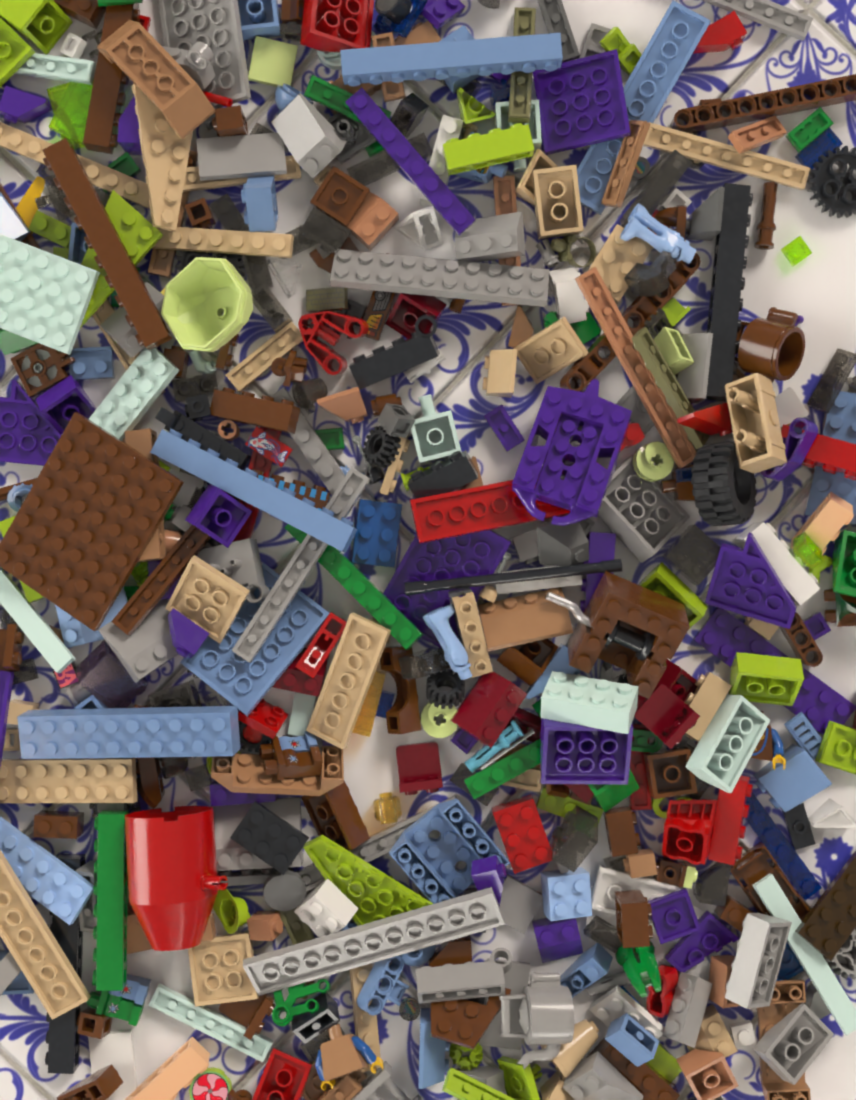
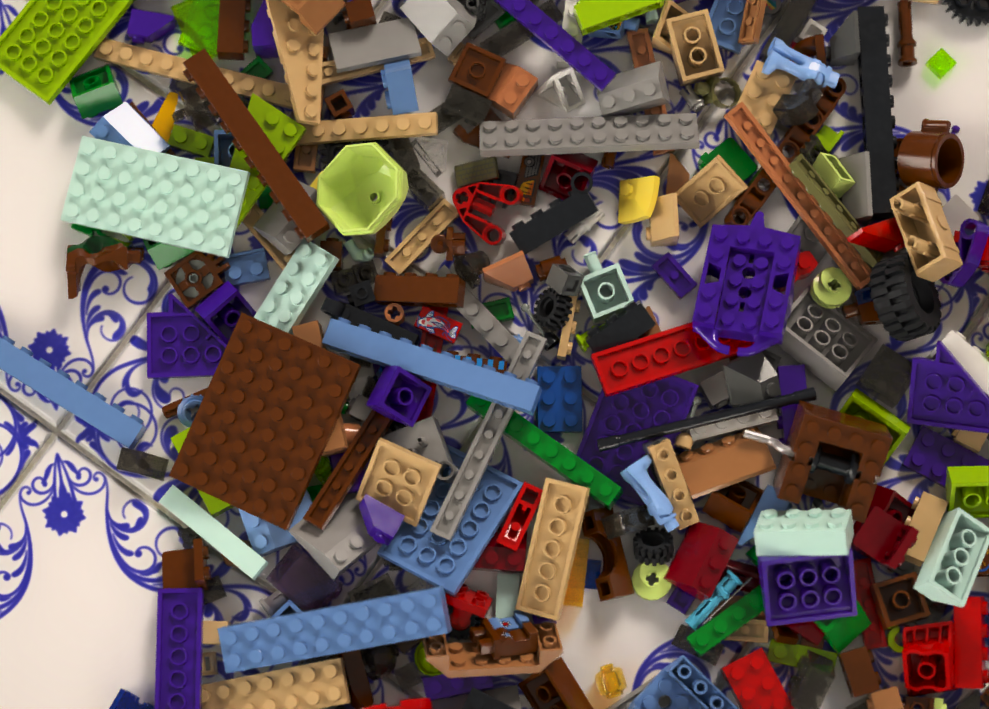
camera: 10 degrees left, 10 degrees down
tile [52,662,81,689] -> none
clear smoke plate [209,194,249,232] -> none
dark red bracket [396,741,443,795] -> none
white brick [549,266,589,324] -> none
green plate [631,728,663,753] -> none
none -> light yellow plate [618,175,660,225]

